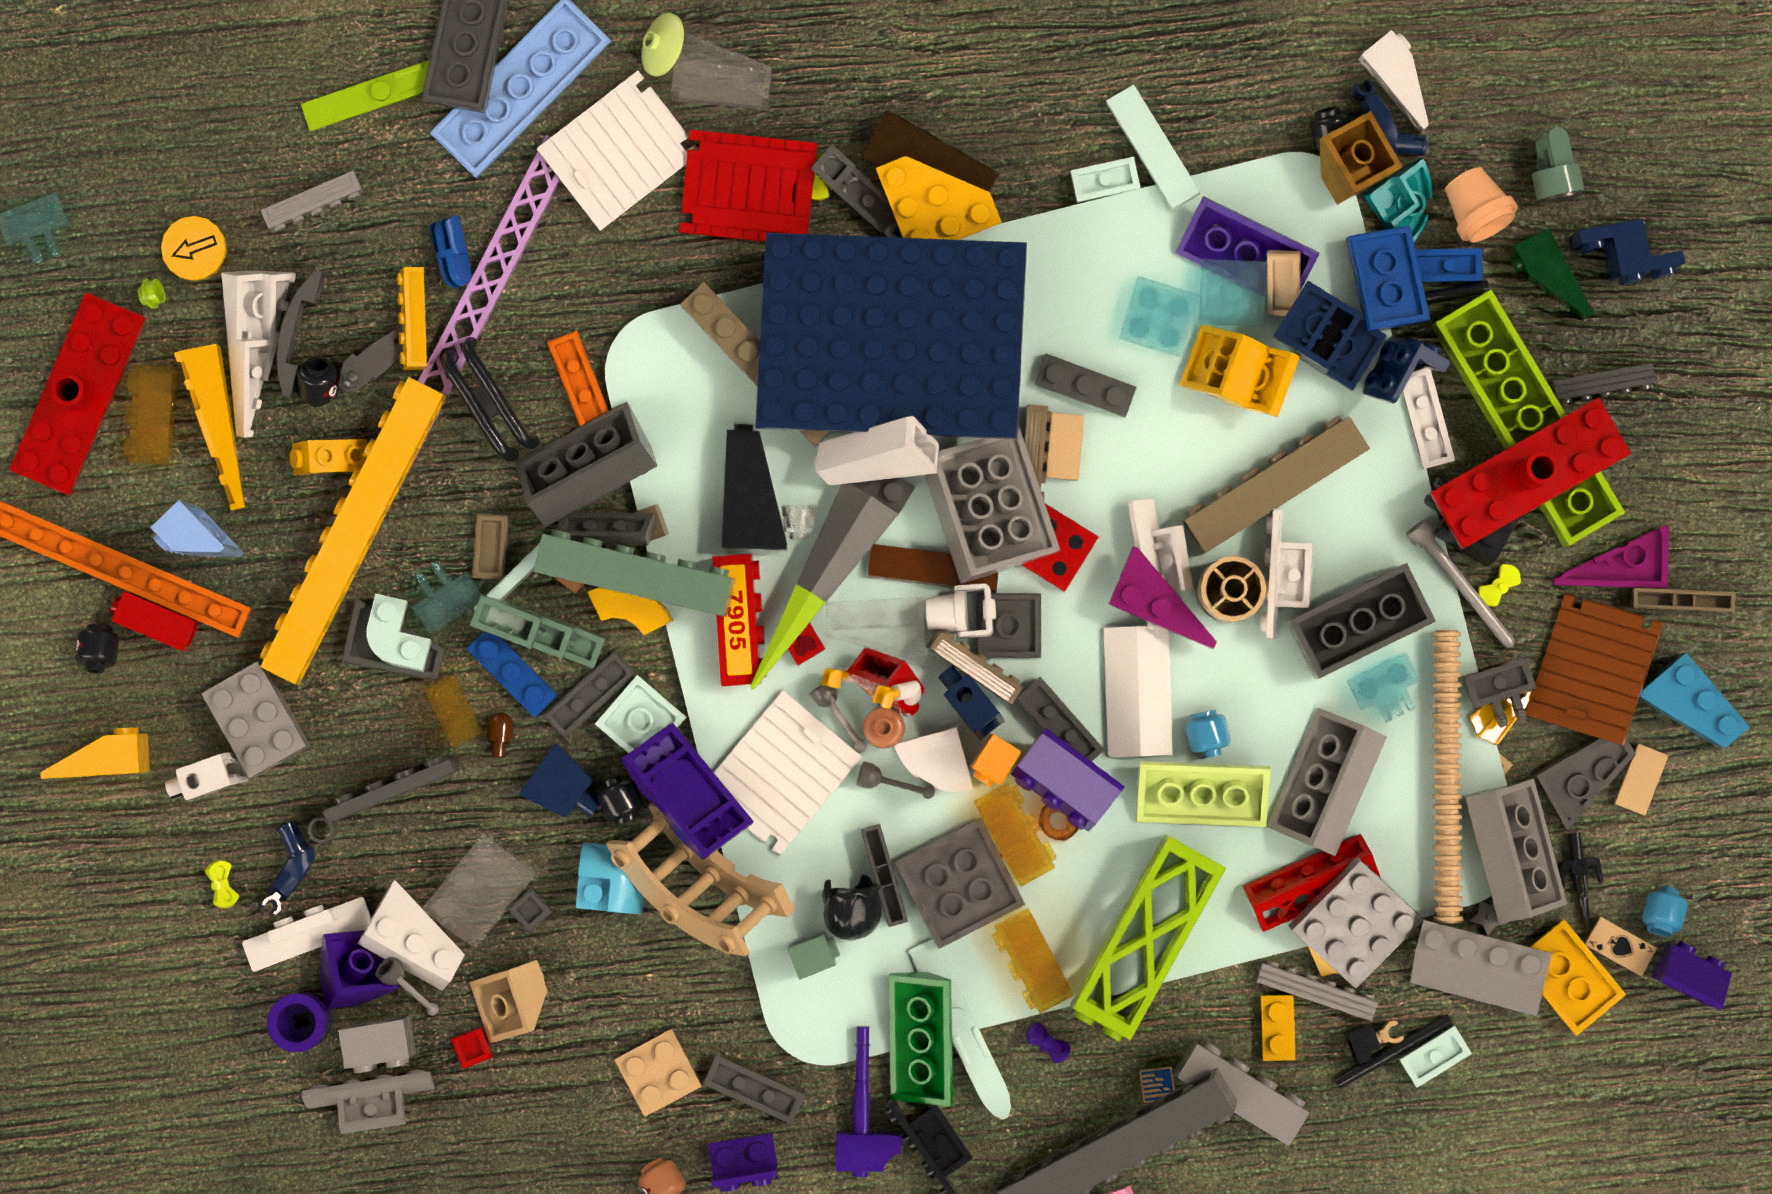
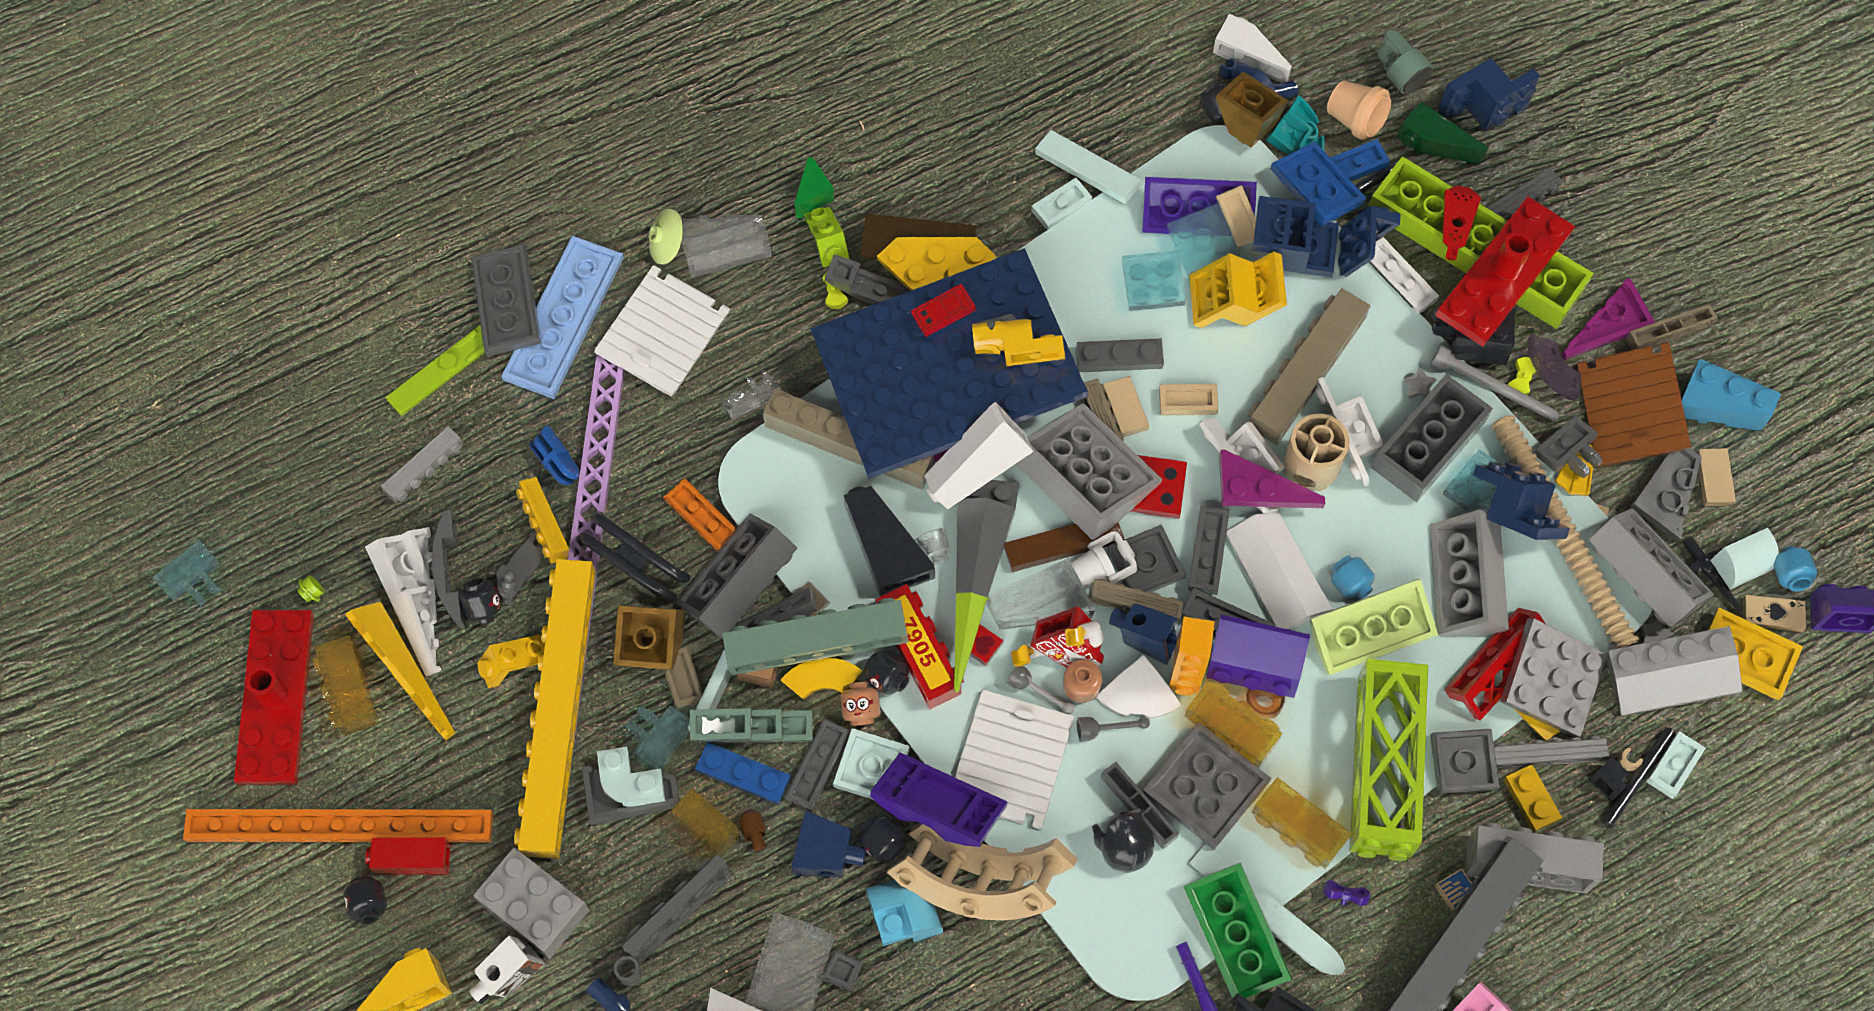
camera: 25 degrees left, 20 degrees down
light blue slope [150,500,244,557] -> none
yellow tile [161,216,227,281] -> none
red door [679,130,818,242] -> none
sand green brick [787,932,840,980] -> none
none -> pearl gold slope [613,605,685,670]
none -> clear plate [721,370,781,420]
none -> green slope [794,157,834,218]
none -> lime bracket [804,207,849,268]
none -> nougat head [840,681,881,726]
none -> black head [864,651,909,695]
none -> red tile [911,284,976,337]
none -> yellow plate [972,314,1065,366]
none -> tan tile [1159,384,1218,415]
none -> dark grey plate [1188,505,1230,595]
none -> light grey piece [1403,367,1437,399]
none -> dark grey tile [1430,729,1500,794]
none -> red piece [1442,185,1481,261]
none -> dark blue bracket [1473,461,1570,540]
none -> clear purple tile [1527,333,1581,401]
none -> light aqua brick [1710,528,1779,590]

